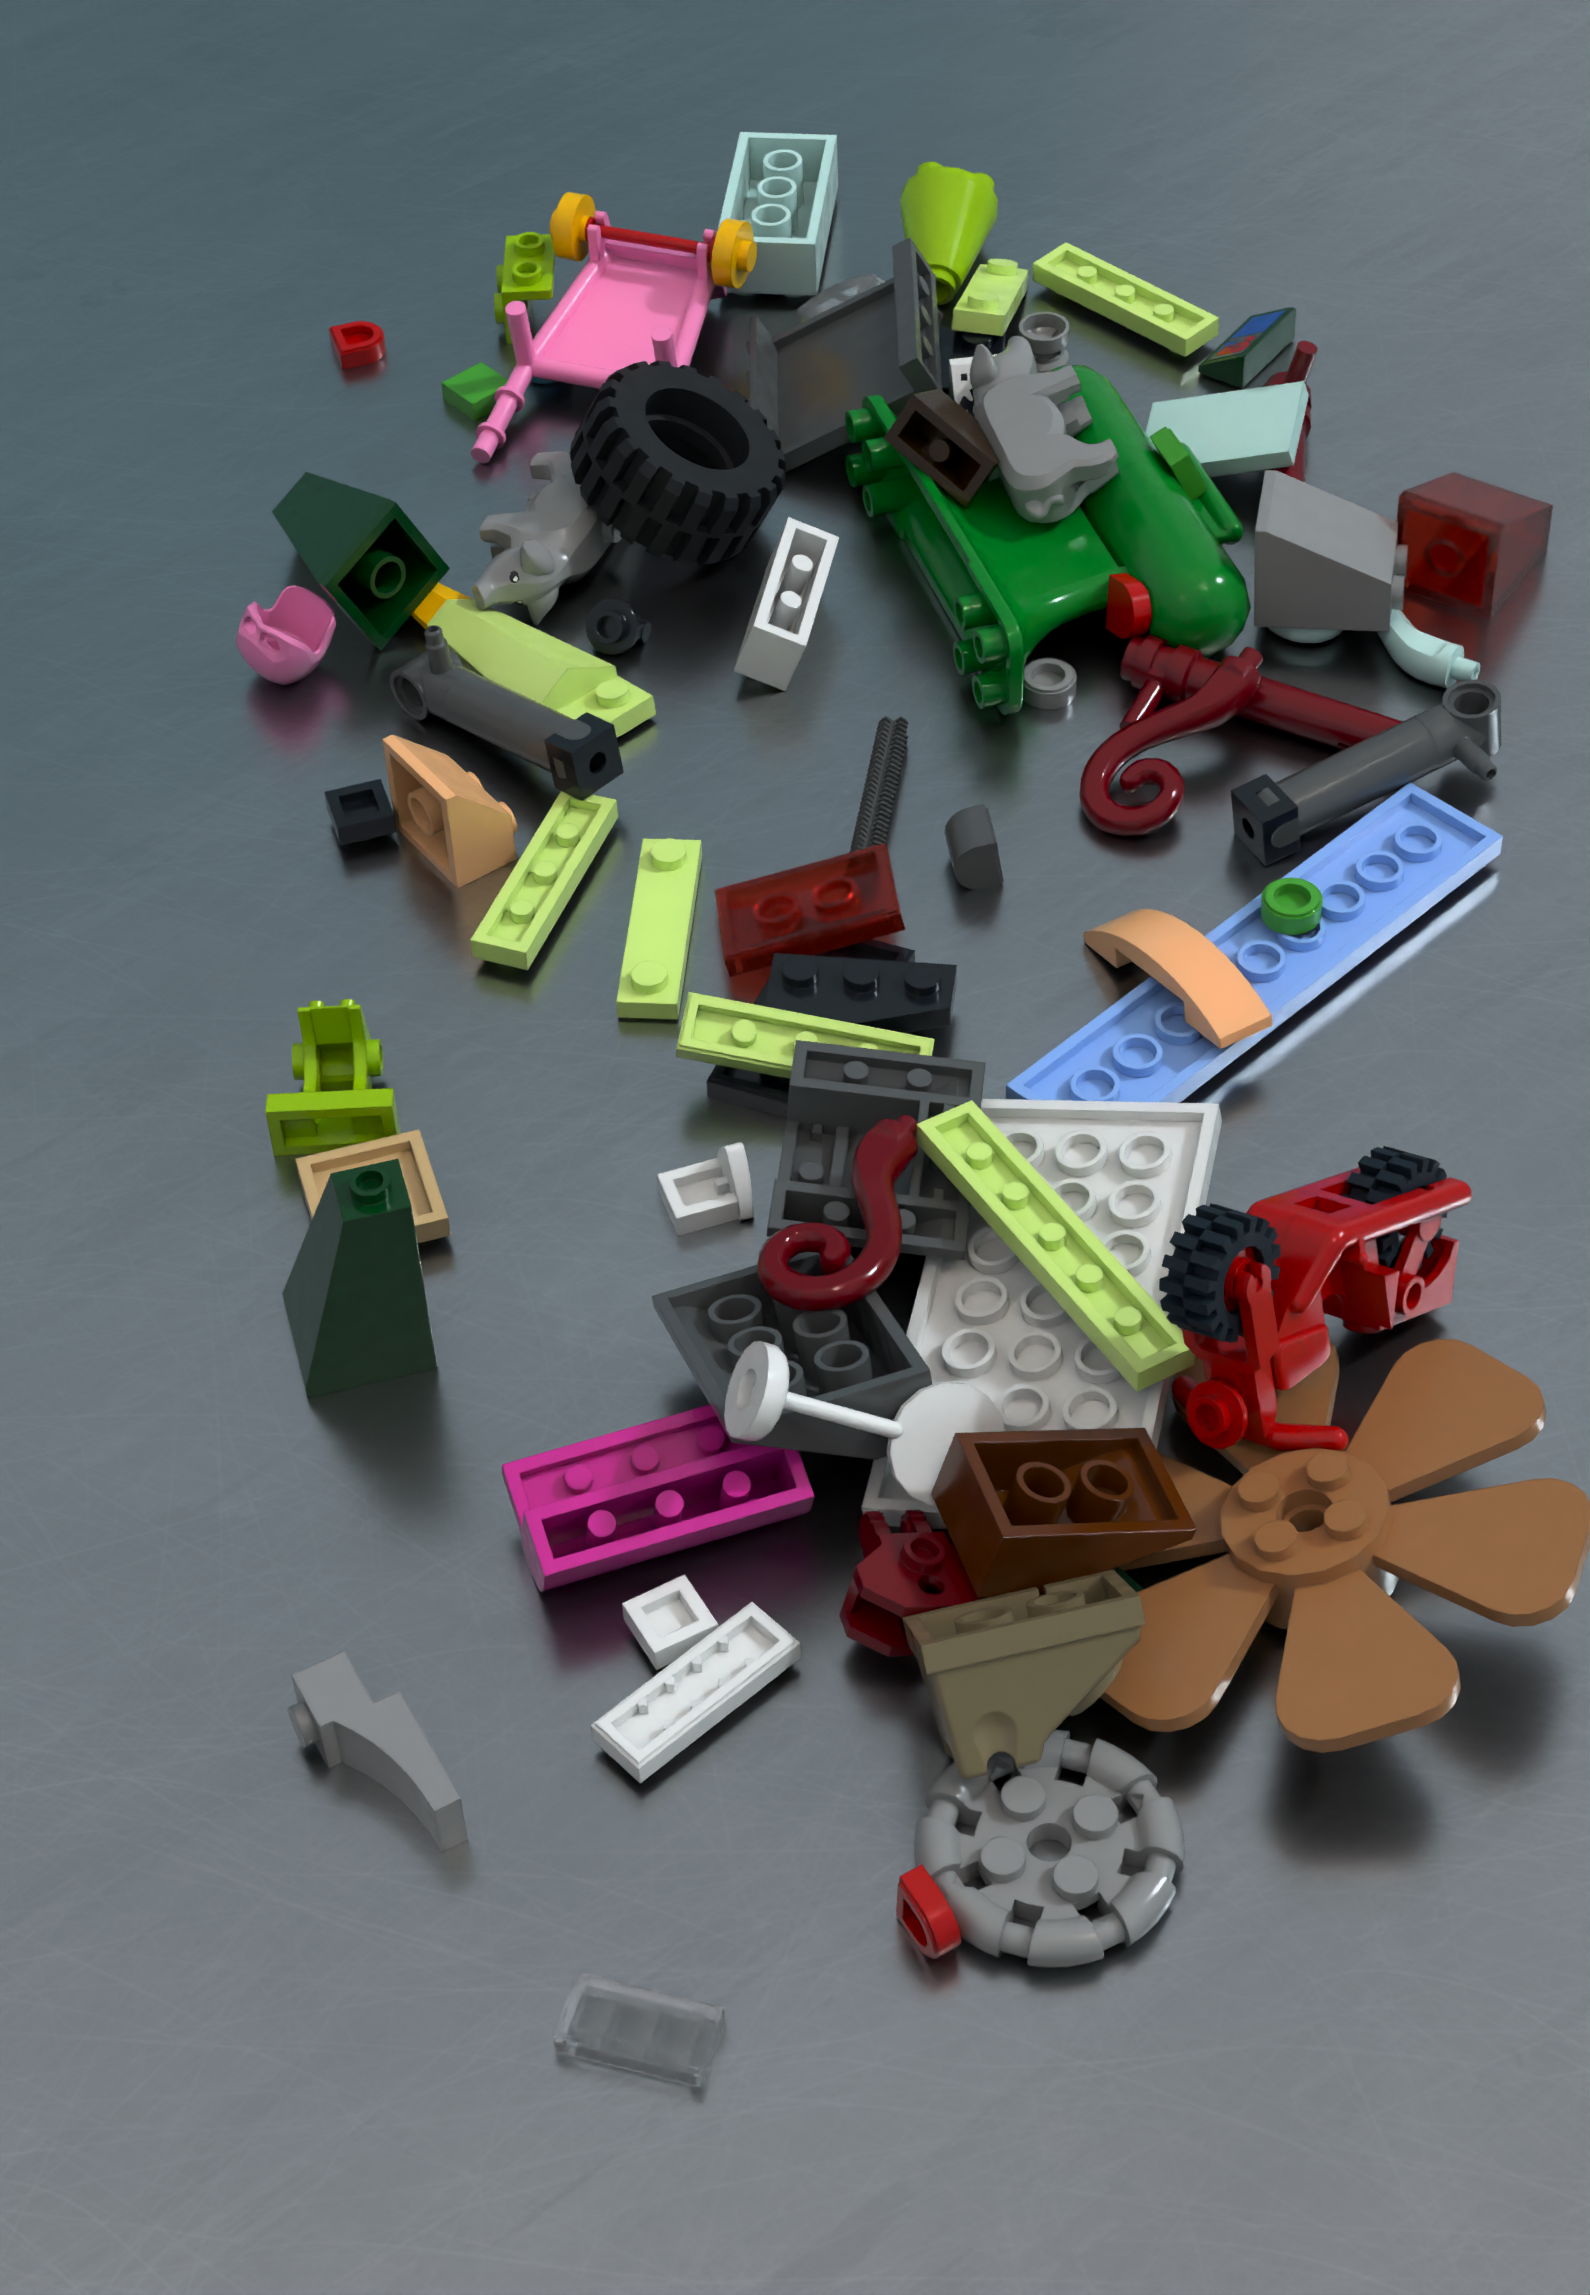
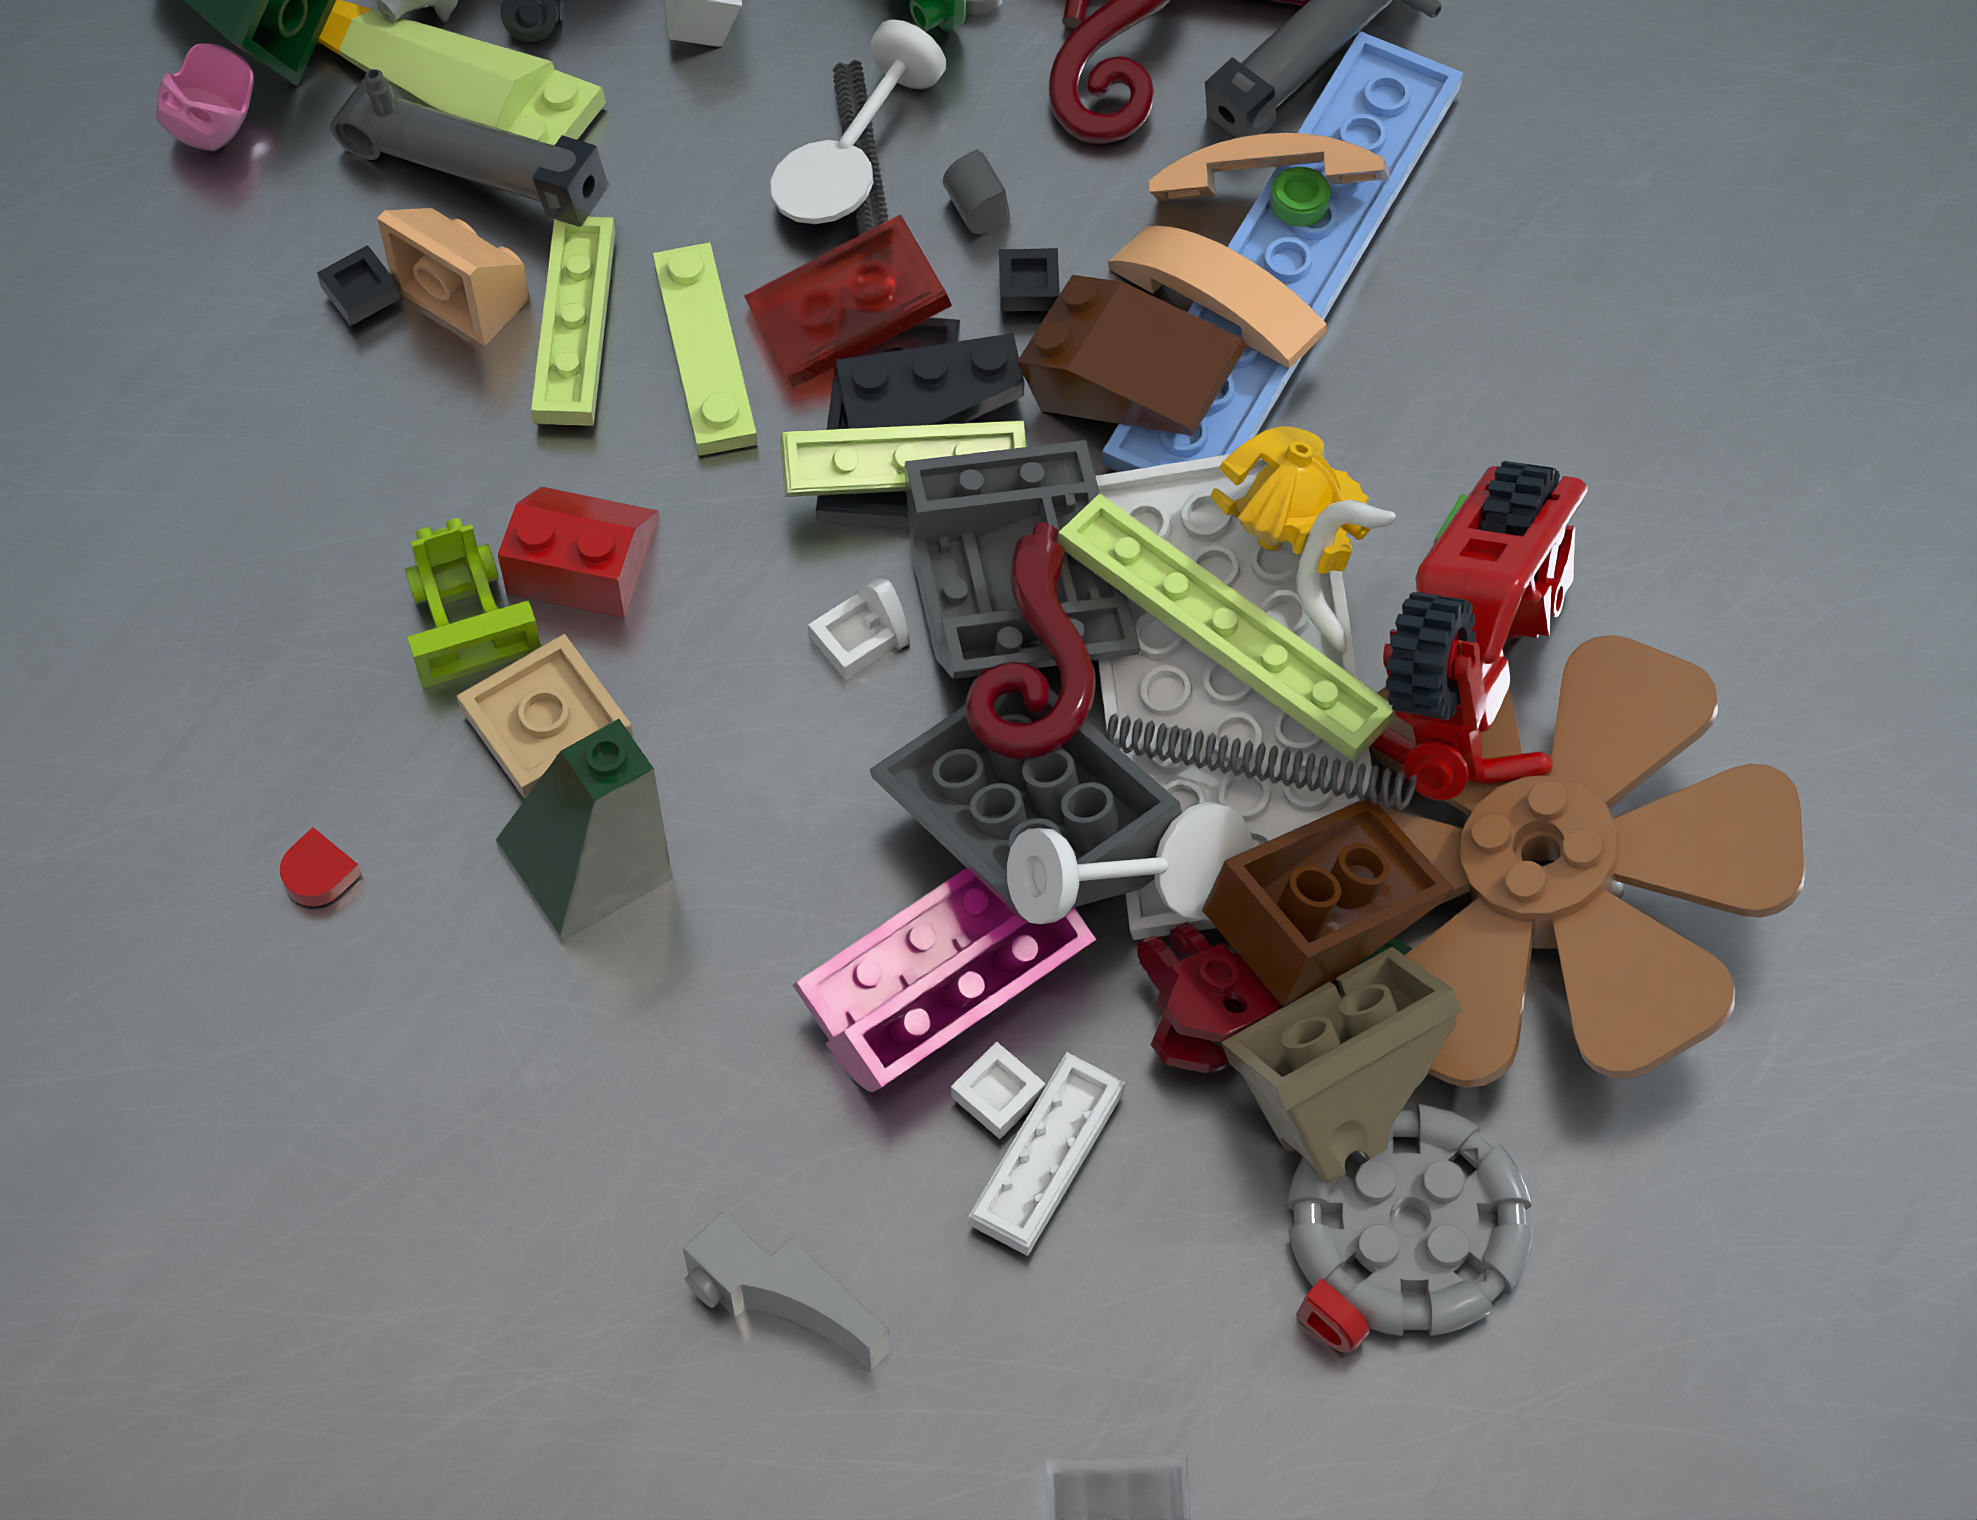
camera: 20 degrees left, 15 degrees up
none -> red tile [280,827,361,906]
none -> red slope [498,486,659,619]
none -> white piece [770,19,946,224]
none -> black plate [999,248,1060,311]
none -> reddish brown slope [1017,275,1246,436]
none -> dark grey piece [1107,713,1417,810]
none -> light nougat slope [1149,133,1390,201]
none -> yellow helmet [1211,426,1396,654]

